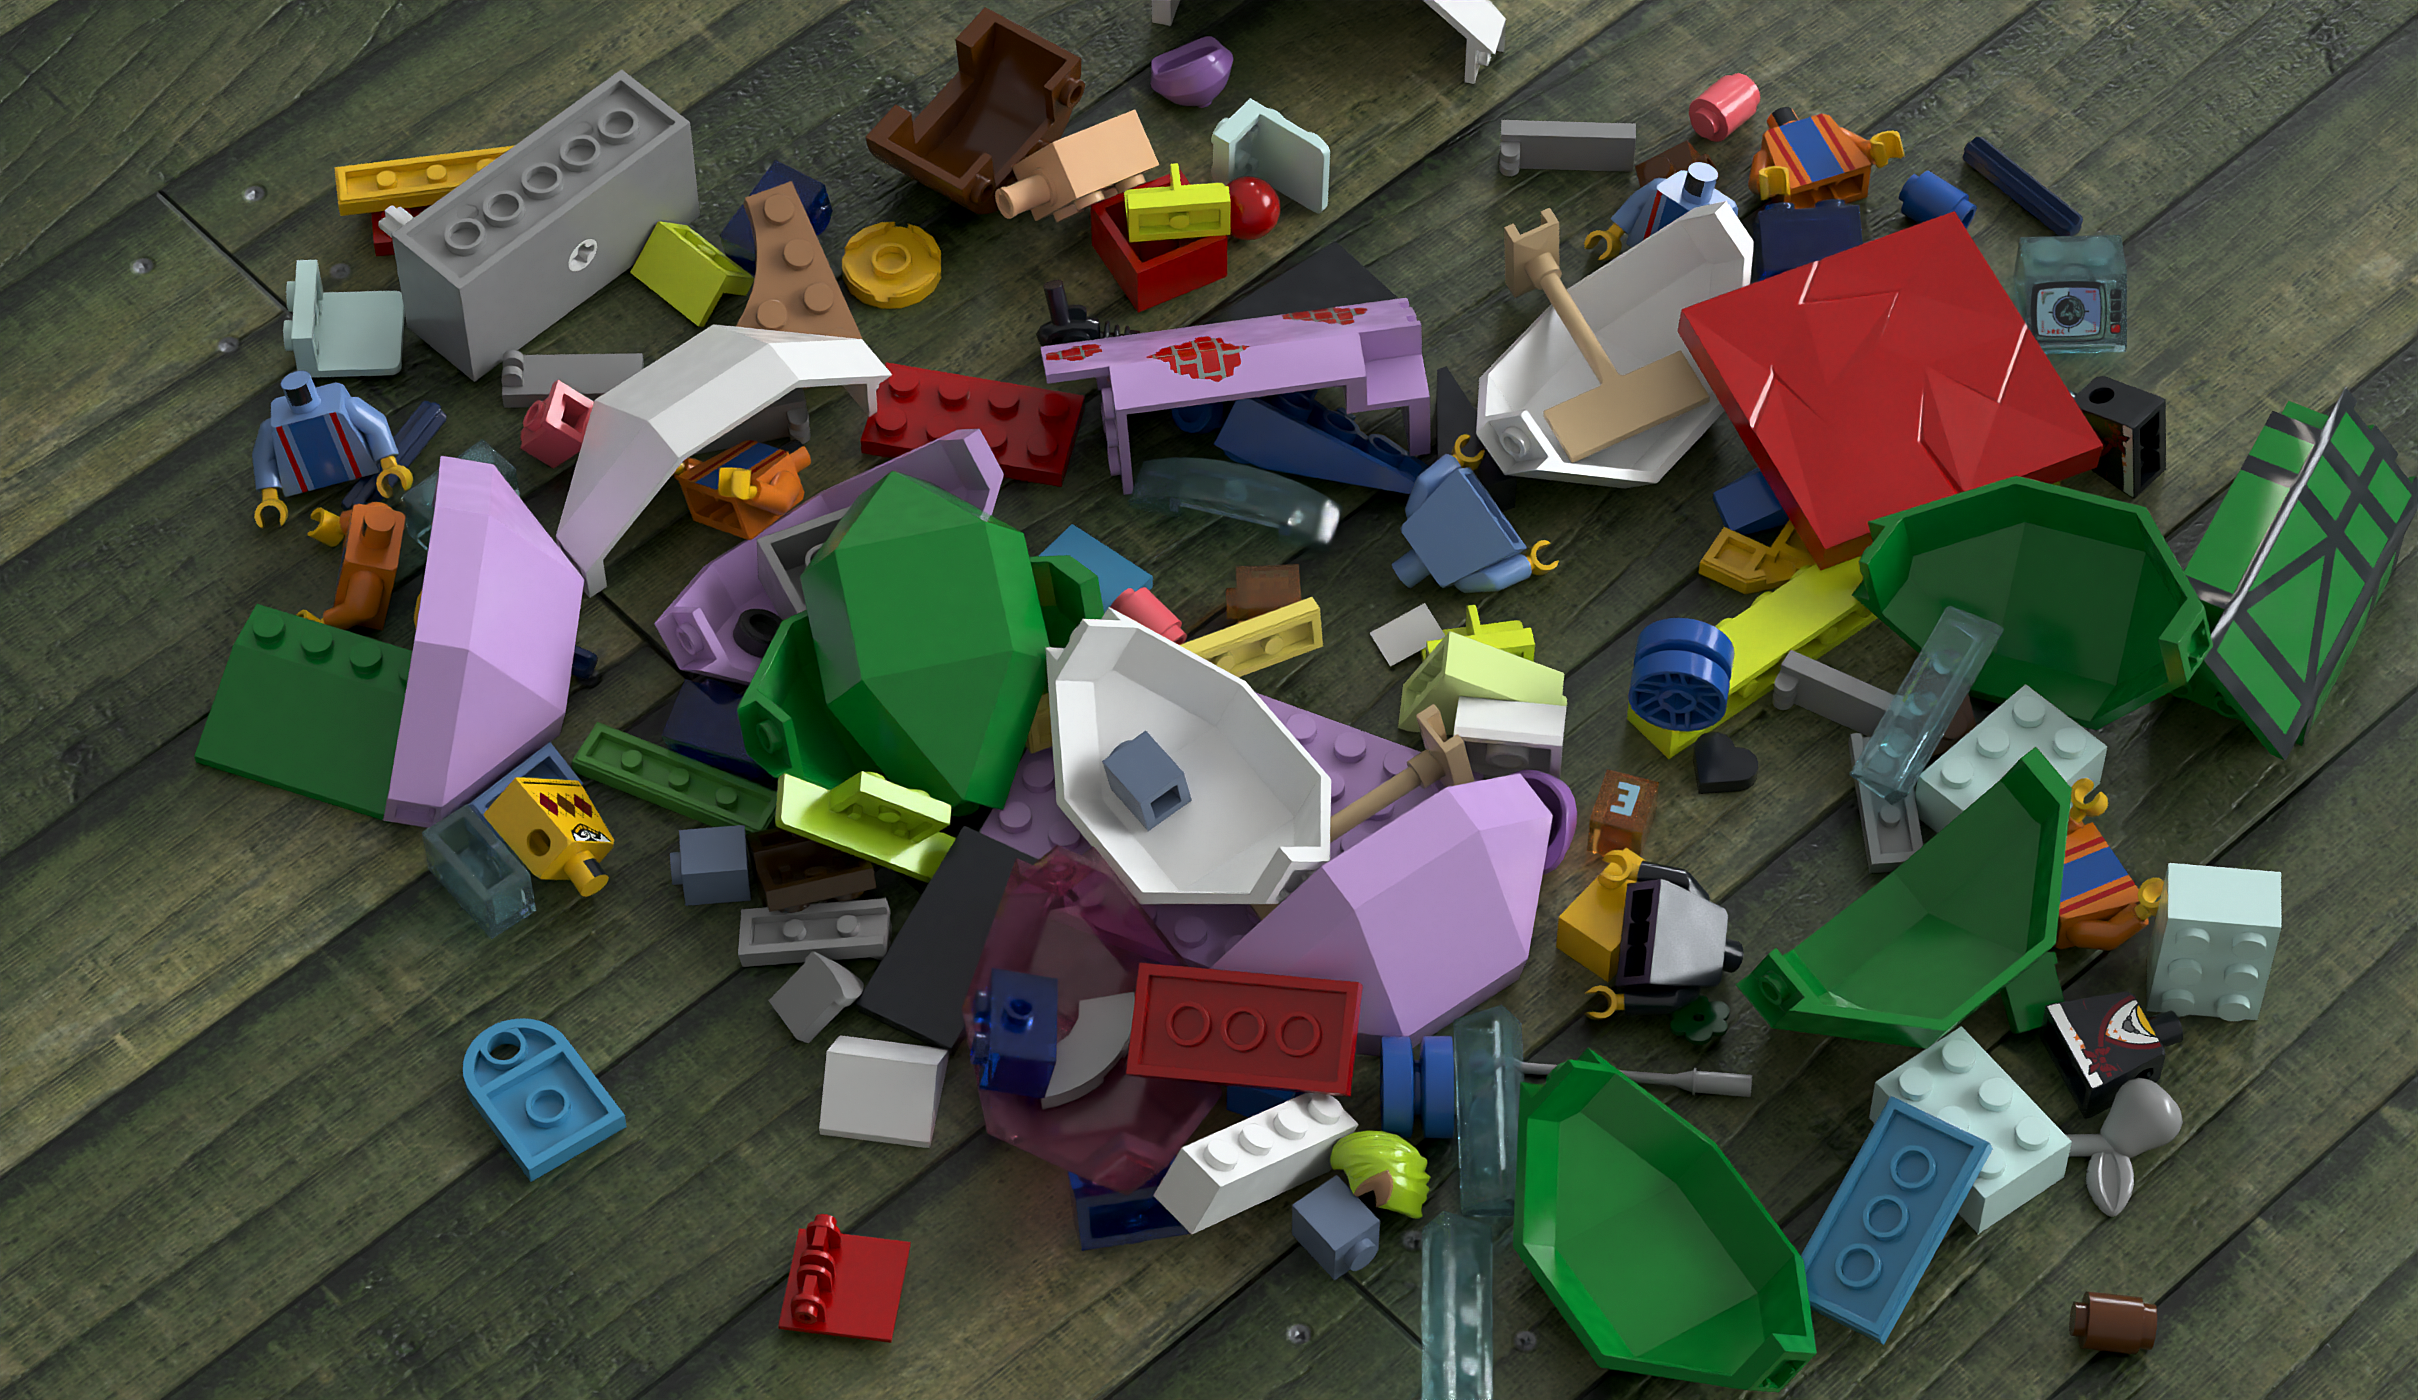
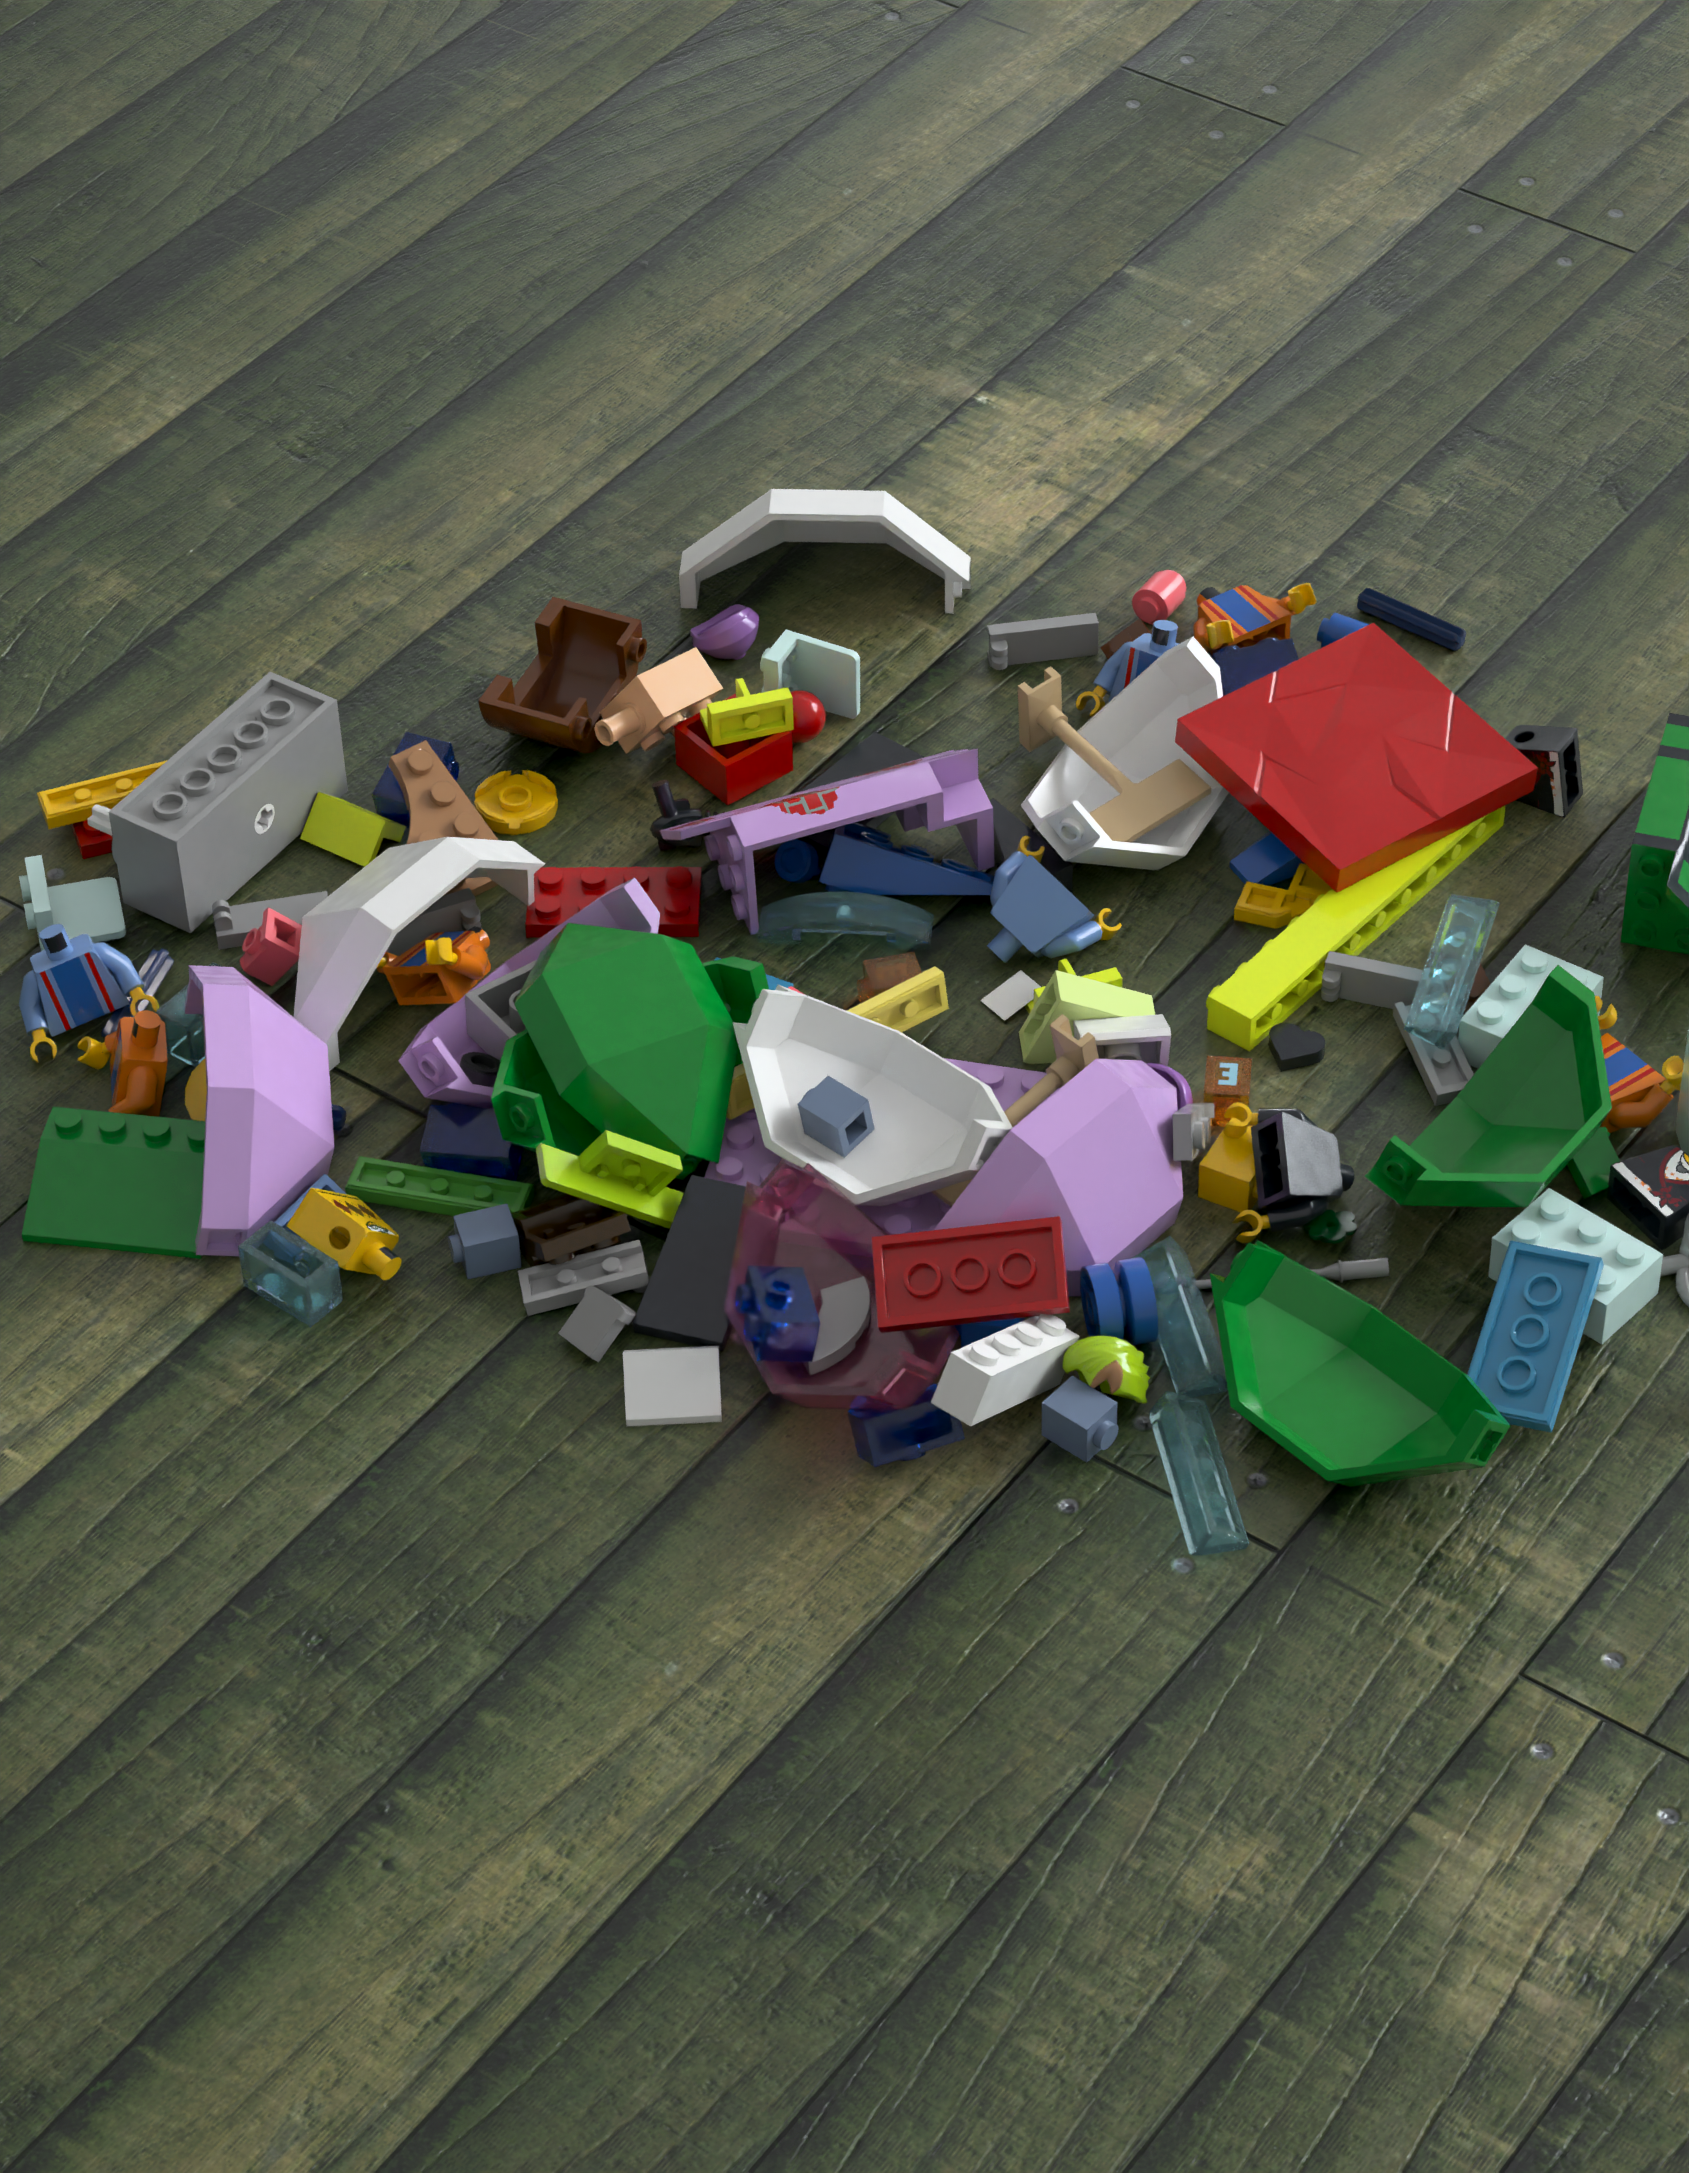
camera: 10 degrees left, 10 degrees down
dark azure tile [463,1018,627,1182] -> none
red hinge [778,1214,911,1343] -> none
blue wheel [1628,618,1734,731] -> none
green panel [1852,476,2213,730] -> none
clear light blue slope [2013,235,2127,354] -> none
none -> light grey plate [1173,1103,1215,1161]

